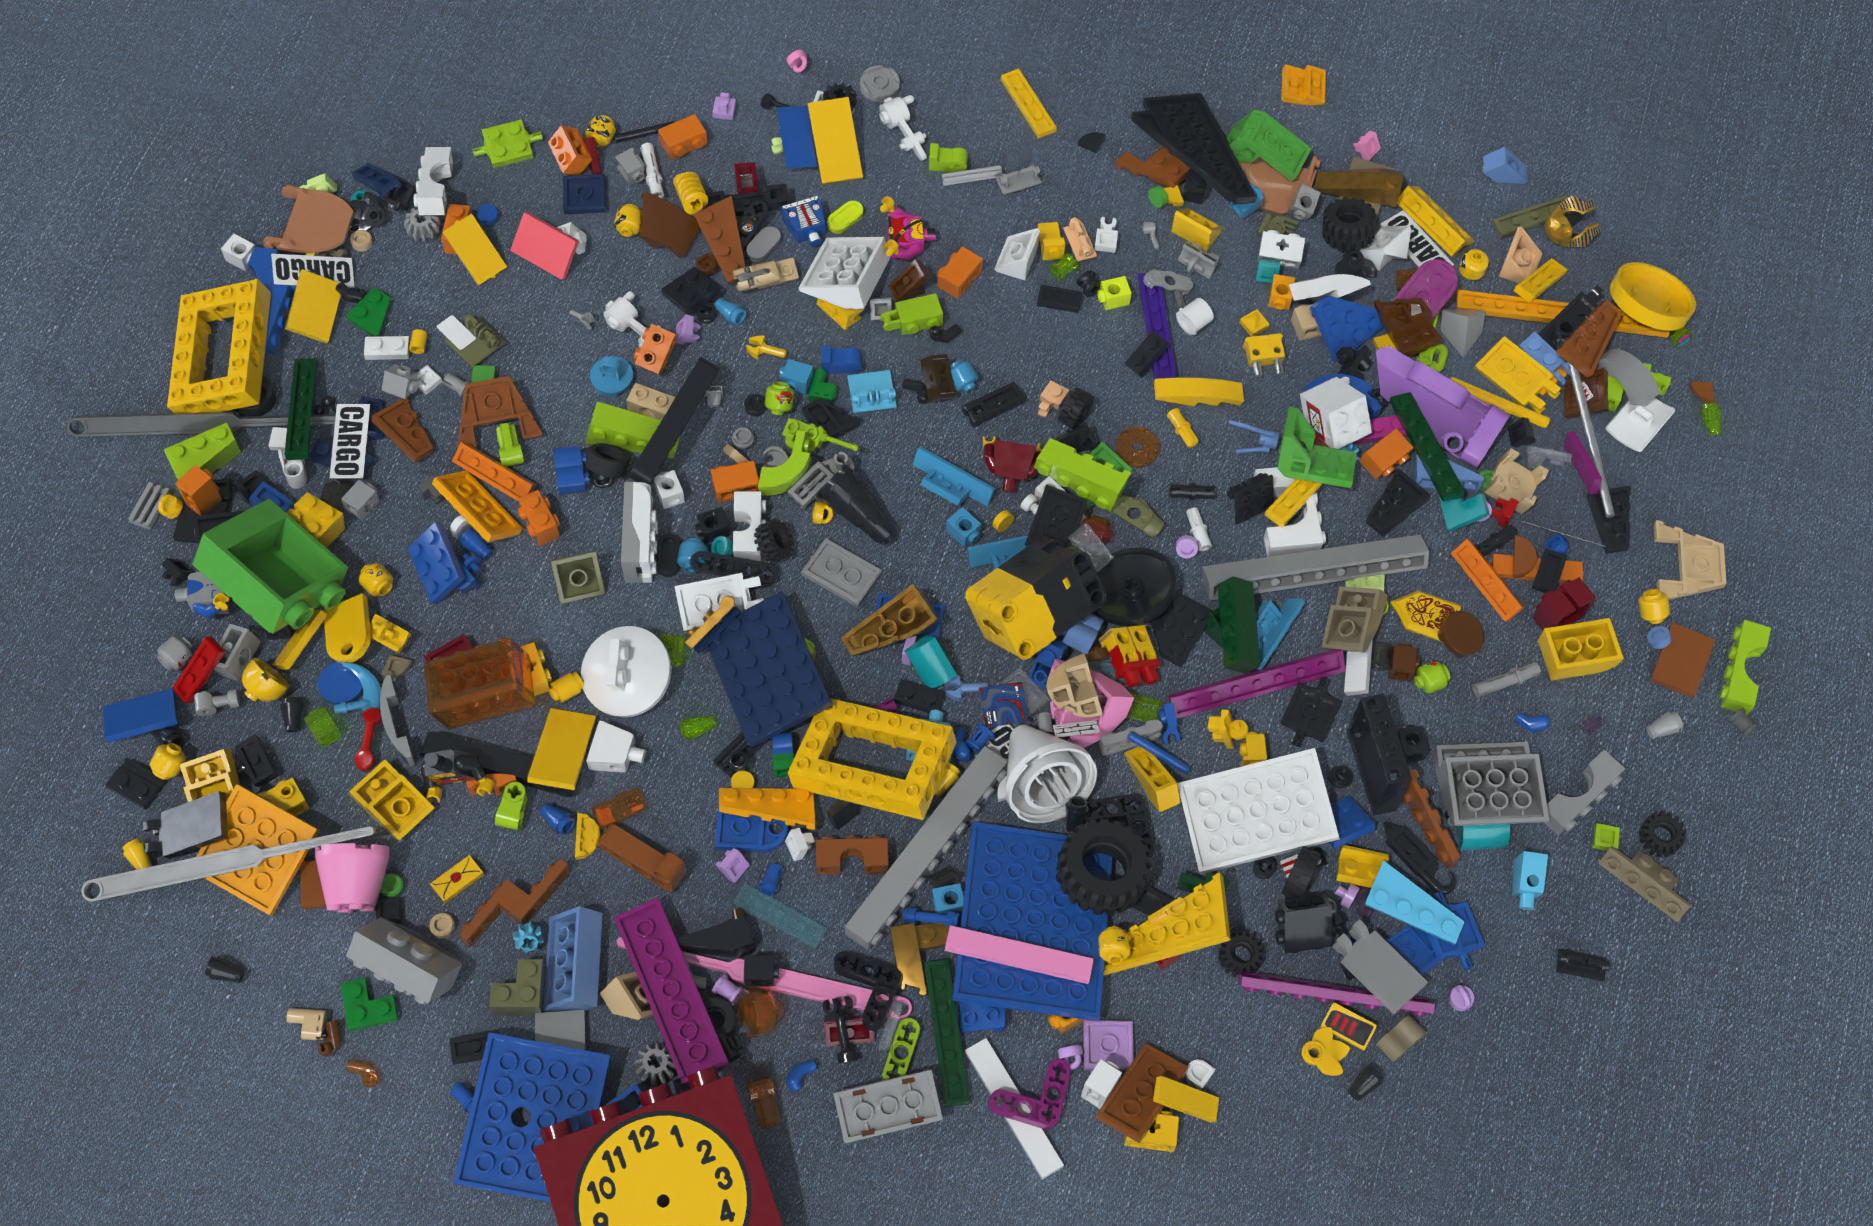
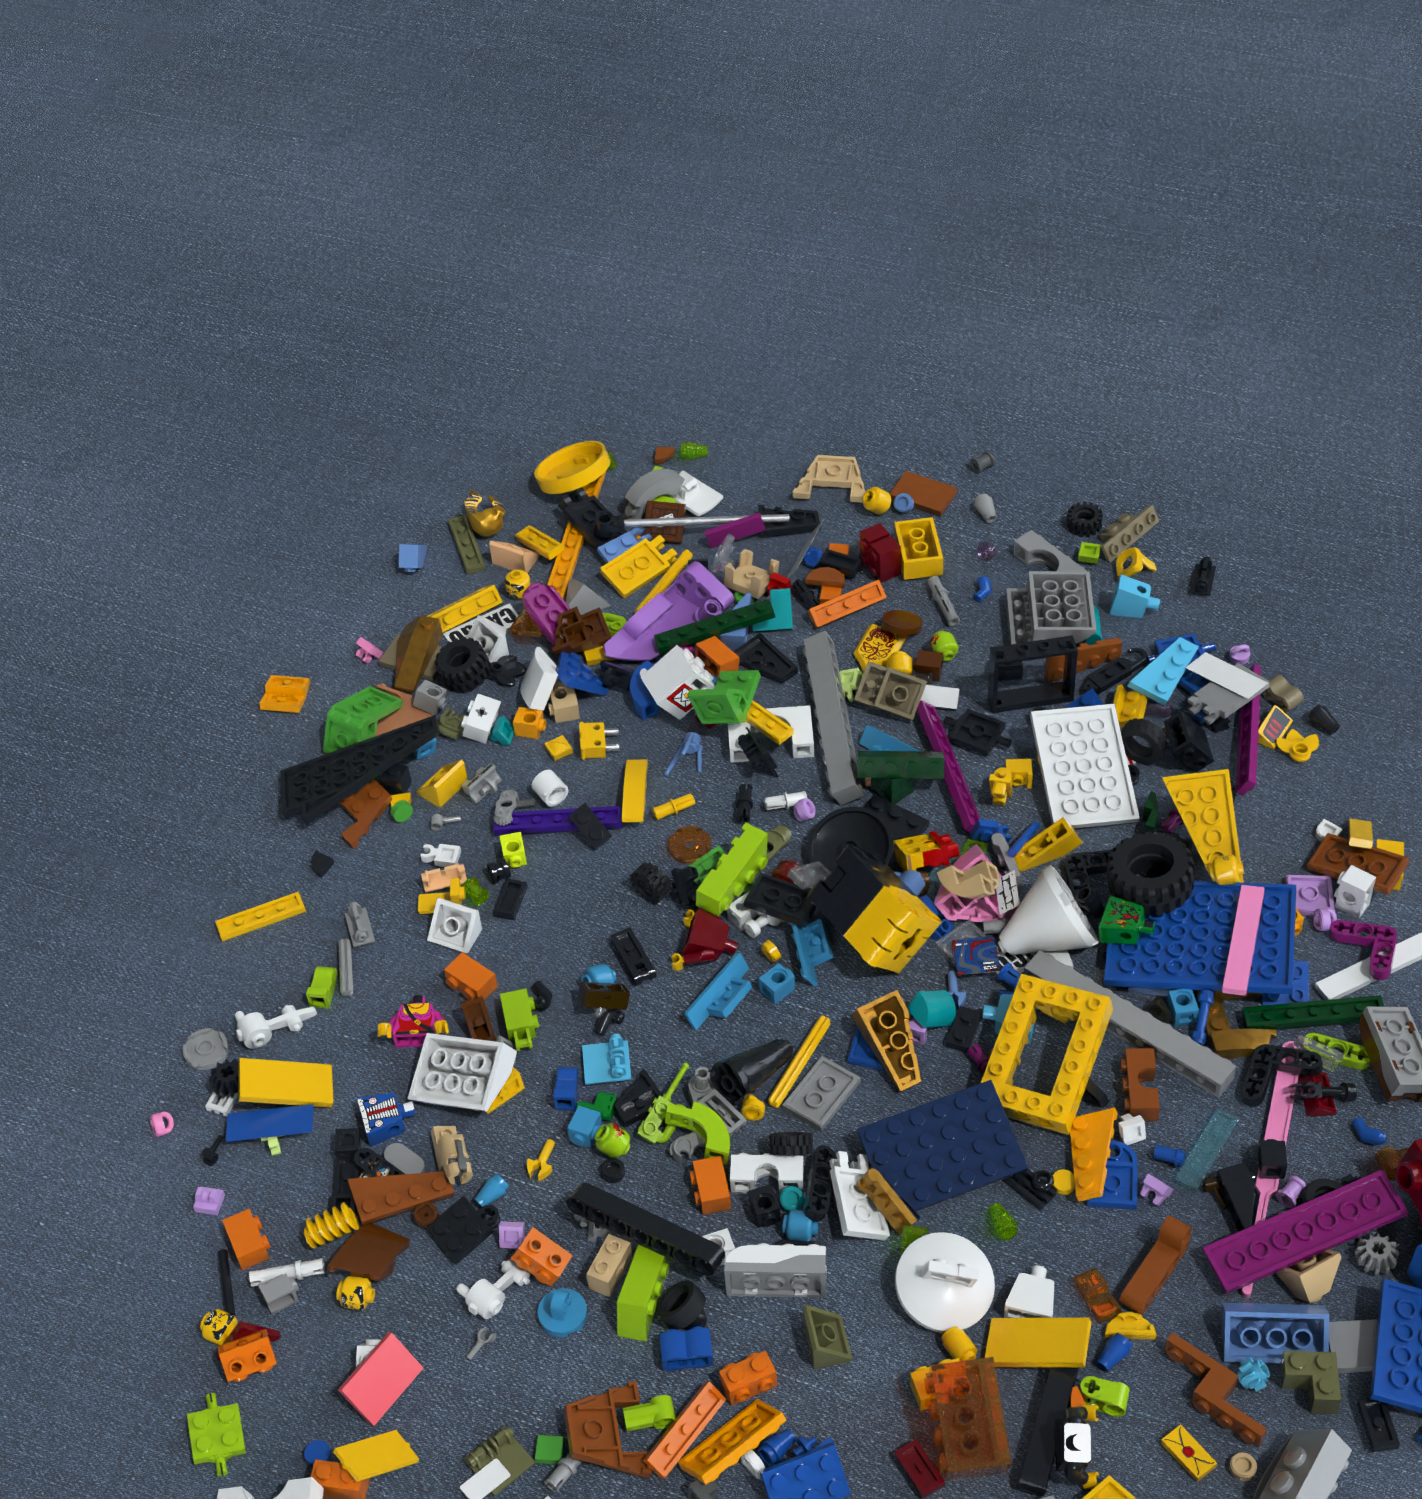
camera: 80 degrees left, 15 degrees down
dark blue tile [563,174,606,214] -> none
tan tile [723,444,749,463] -> none
light grey plate [732,427,754,449] -> none
dark red window [734,162,758,194] -> none
clear orange cylinder [738,988,782,1038] -> none
leg [772,732,794,778] -> none
neon yellow tile [827,201,863,234] -> none
light nougat plate [1038,380,1069,418] -> none
lavender tile [1335,884,1360,909] -> none
dark orange wing [1555,300,1623,378] -> none
lime arch [1719,620,1771,715] -> none
none -> yellow axle [768,1015,831,1108]
none -> yellow head [886,651,913,676]
none -> green torso [1099,896,1155,944]
none -> yellow piece [1116,547,1157,579]
none -> white sticker [1185,652,1268,699]

